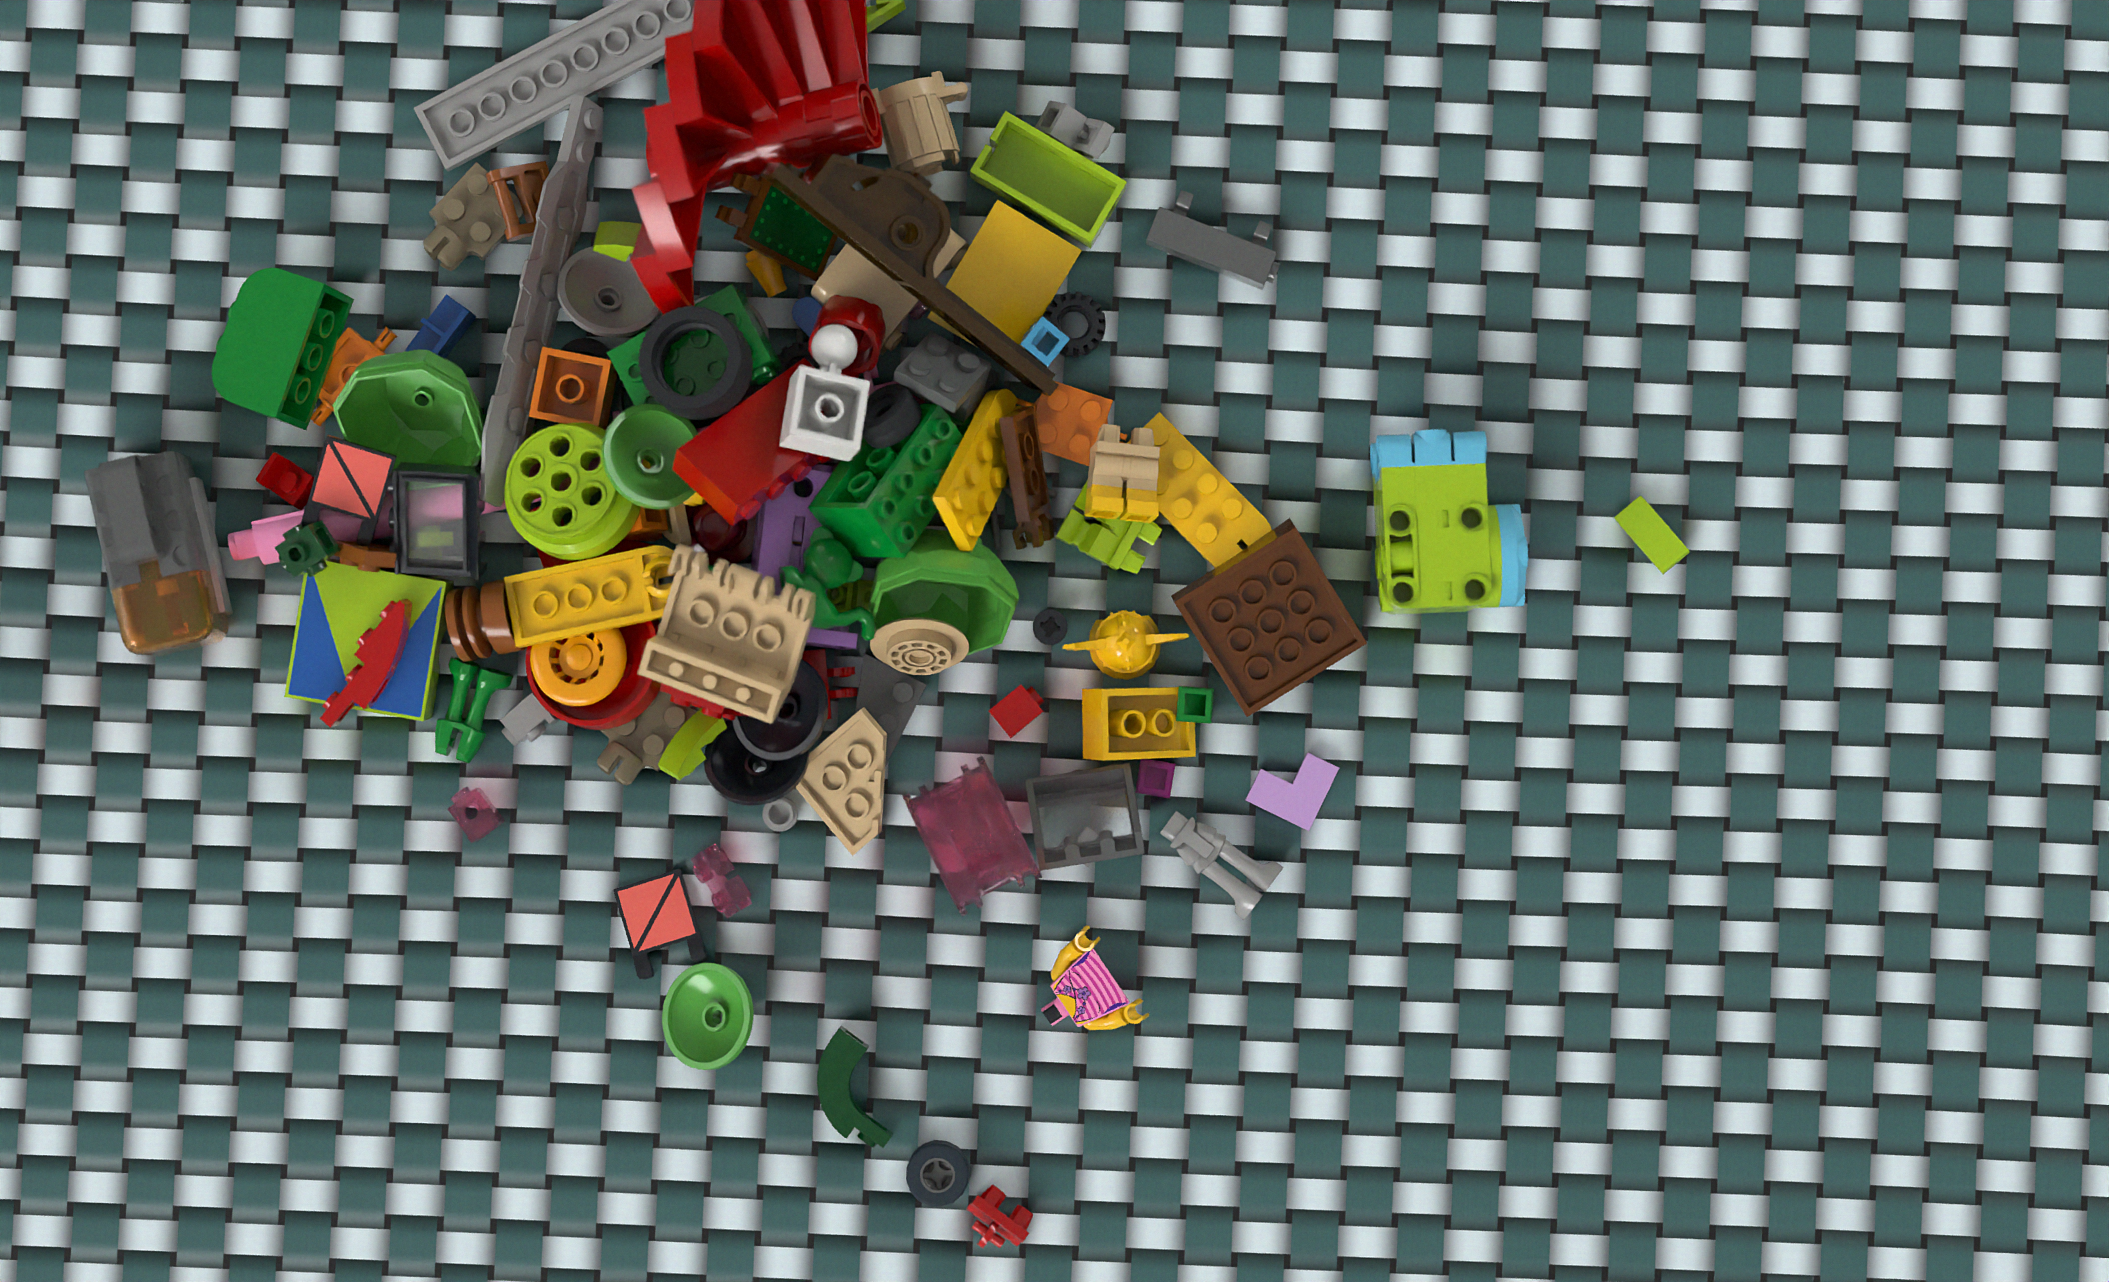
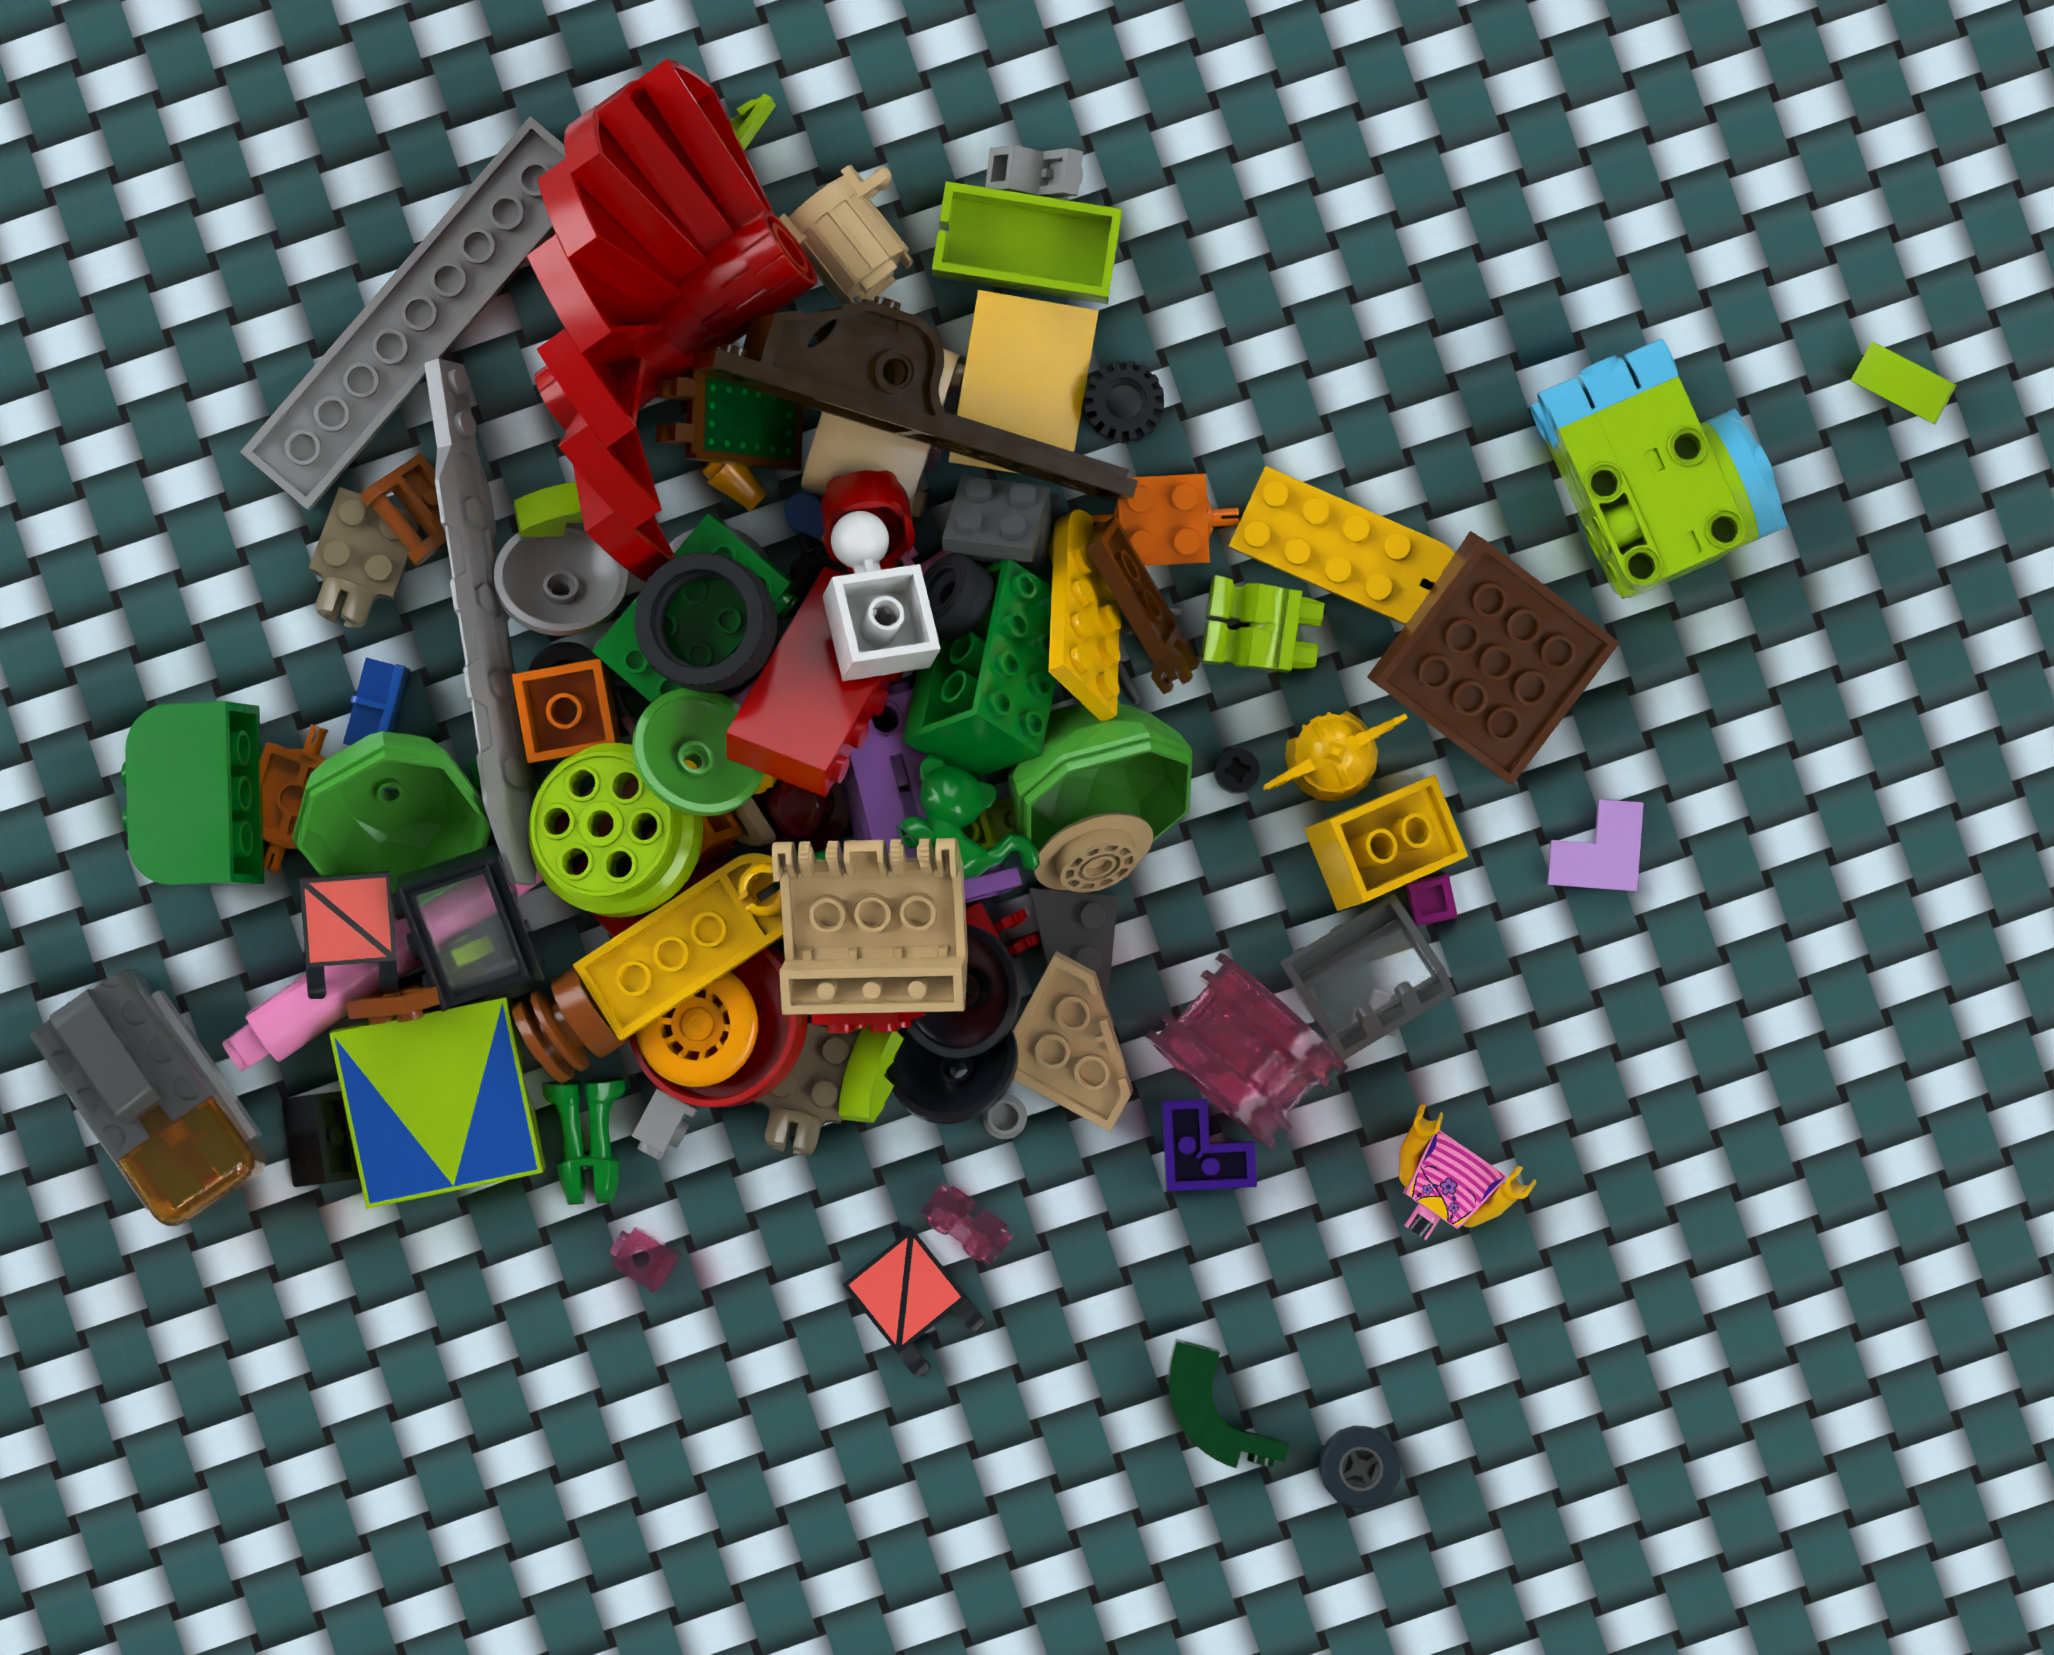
camera: 20 degrees left, 0 degrees up
red bracket [256,452,315,510] -> none
dark green brick [274,520,341,578] -> none
red slope [320,598,412,727] -> none
bright green dish [662,963,754,1070] -> none
red hips [966,1185,1033,1249] -> none
red brick [989,684,1044,738] -> none
dark azure brick [1020,316,1070,367] -> none
tan hips [1084,424,1160,523] -> none
dark grey brick [1146,190,1280,290] -> none
light grey piece [1160,811,1284,920] -> none
green slope [1176,686,1214,724] -> none
none -> black panel [282,1091,360,1187]
none -> dark purple brick [1161,1098,1257,1191]

